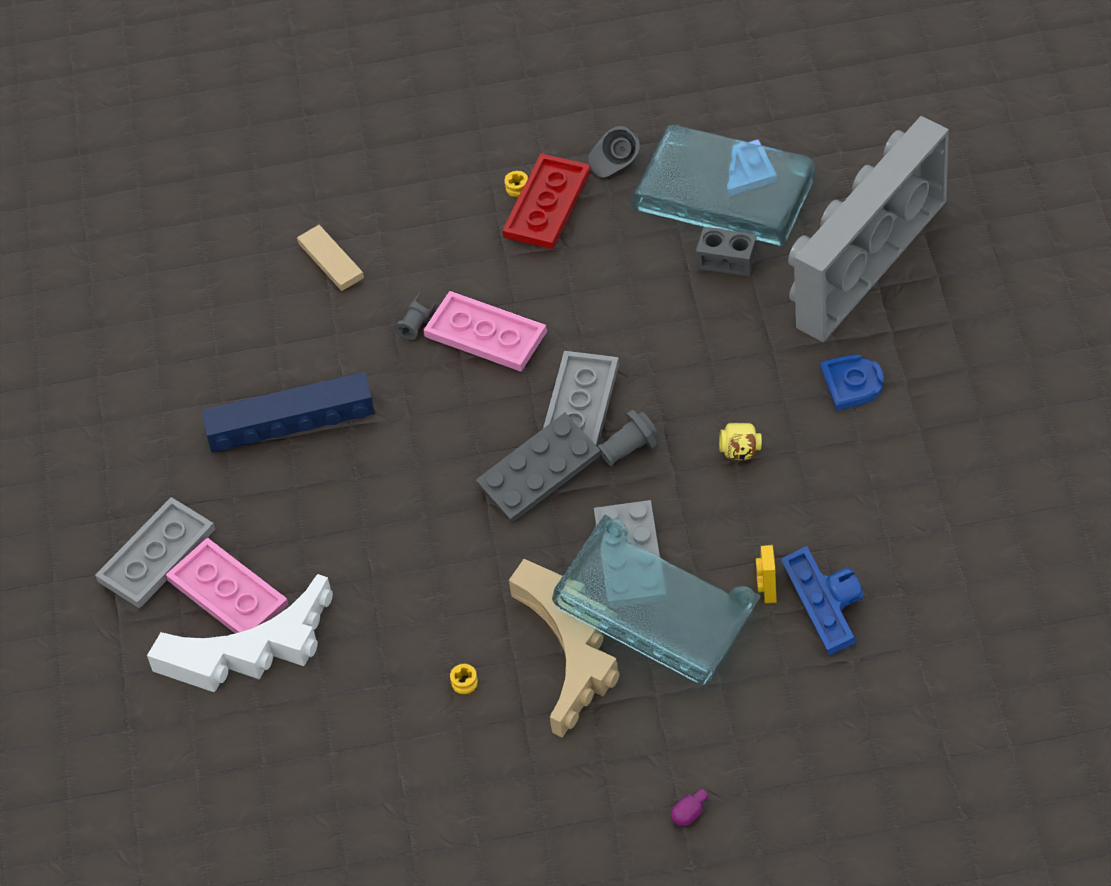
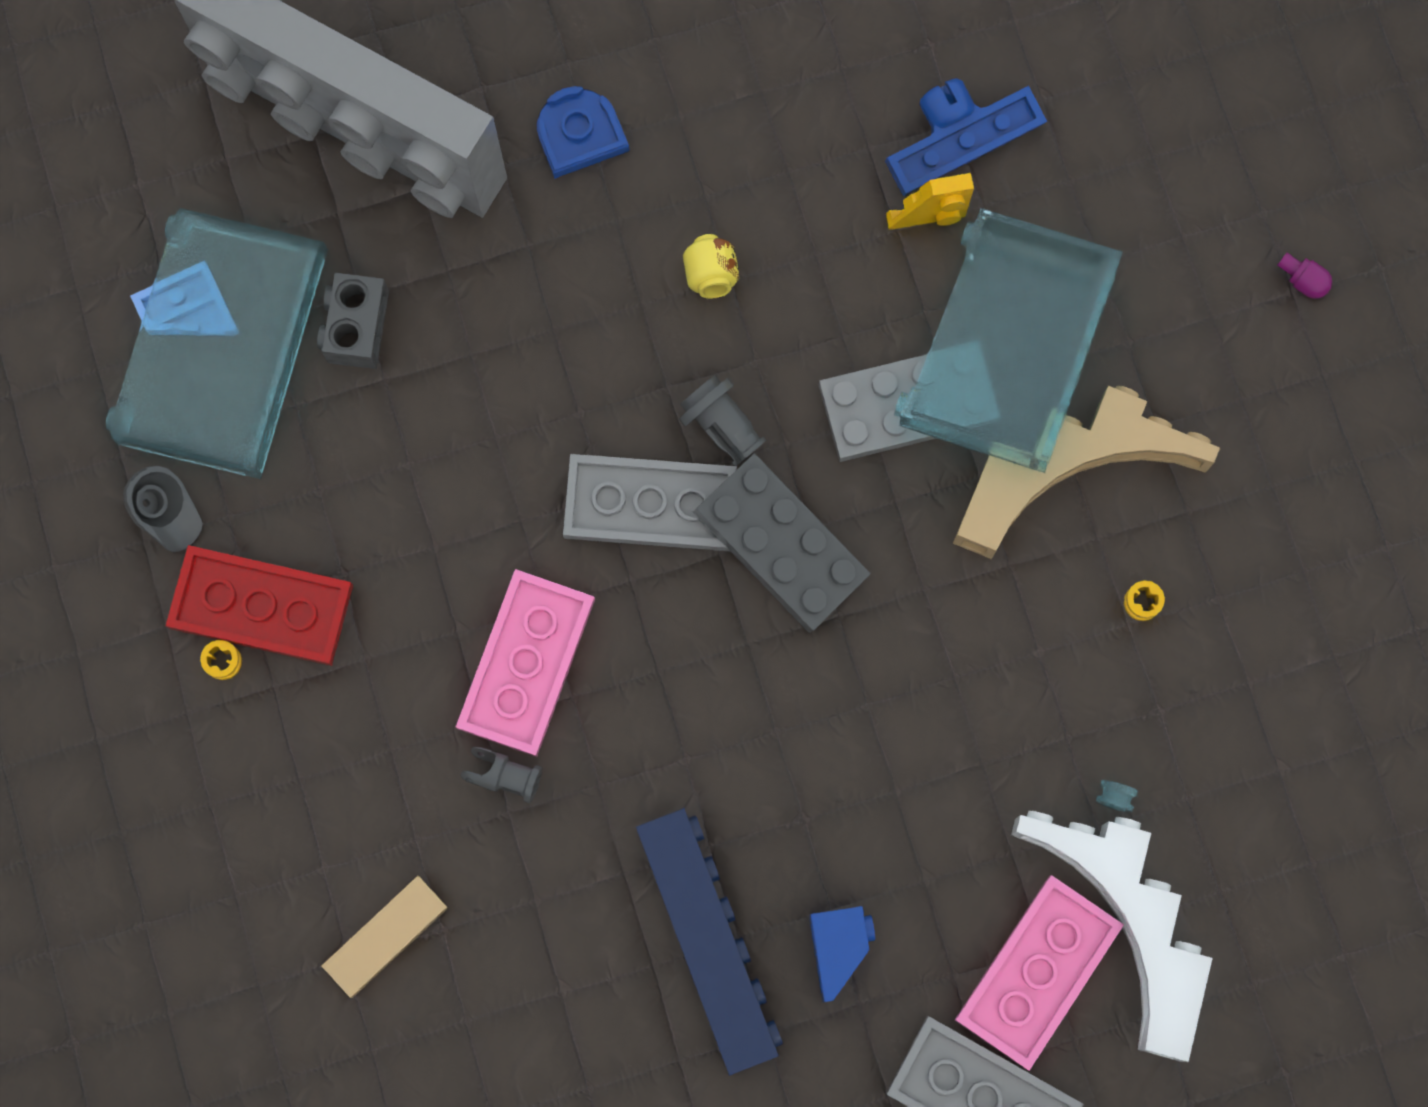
camera: 105 degrees left, 25 degrees up
none -> blue slope [809,906,875,1003]
none -> clear light blue bush [1095,780,1138,813]

